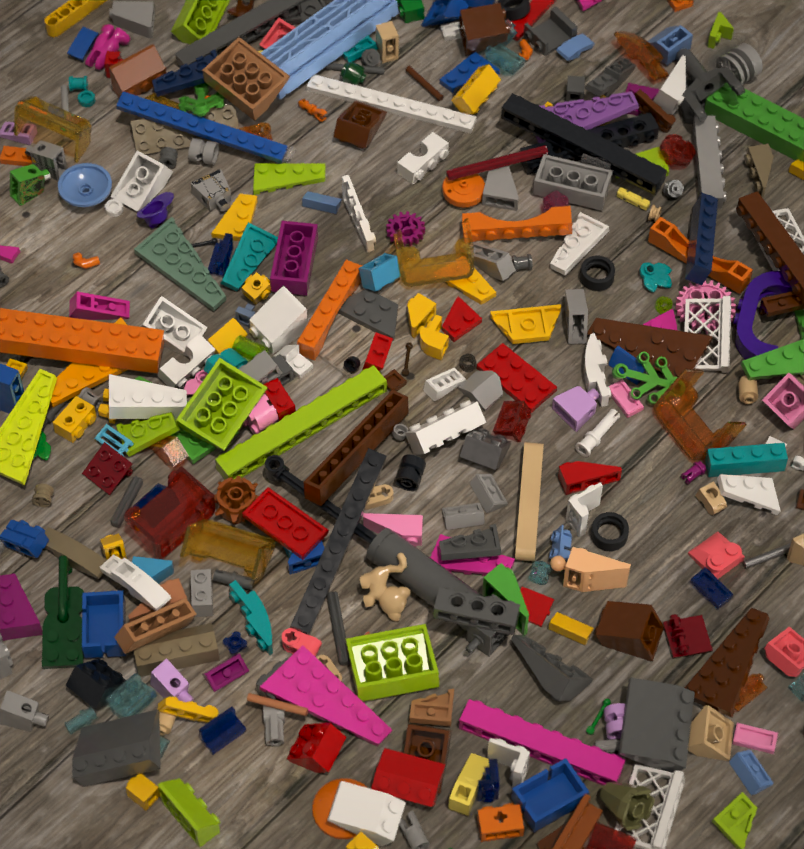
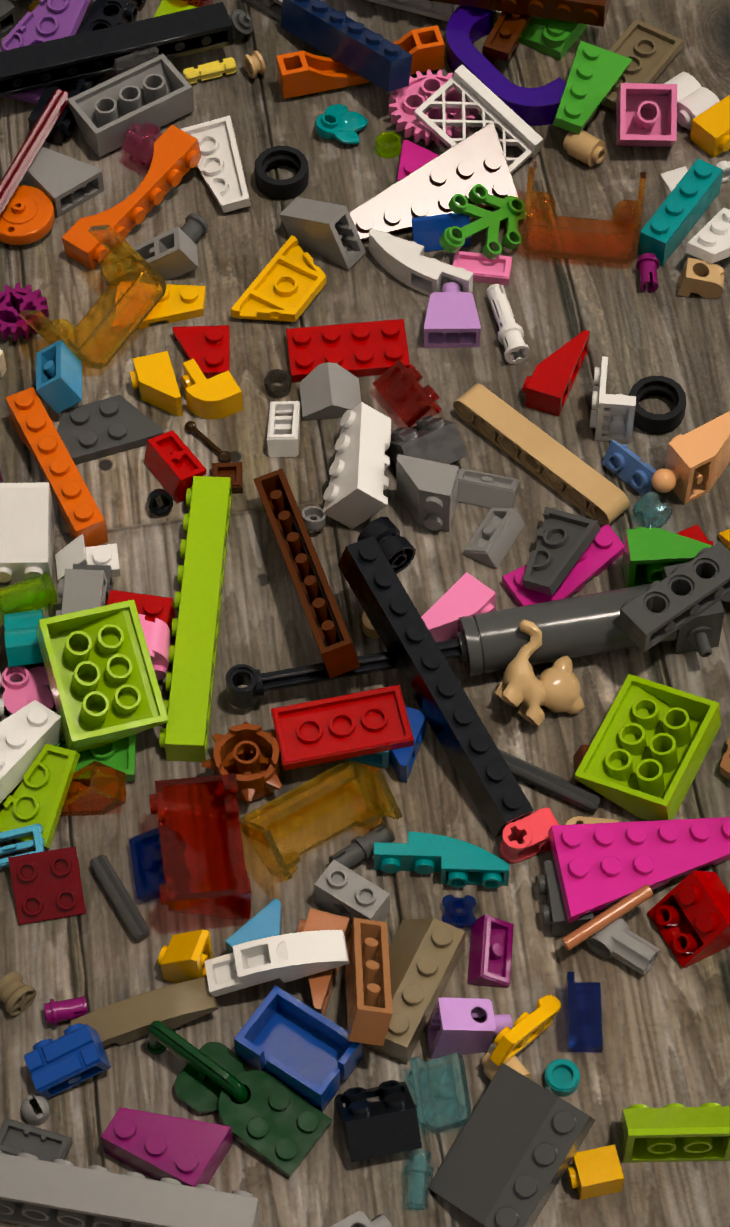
camera: 50 degrees left, 0 degrees up
none -> magenta pin [43,995,88,1026]
none -> light grey slope [396,454,459,532]
none -> teal tile [544,1059,580,1097]

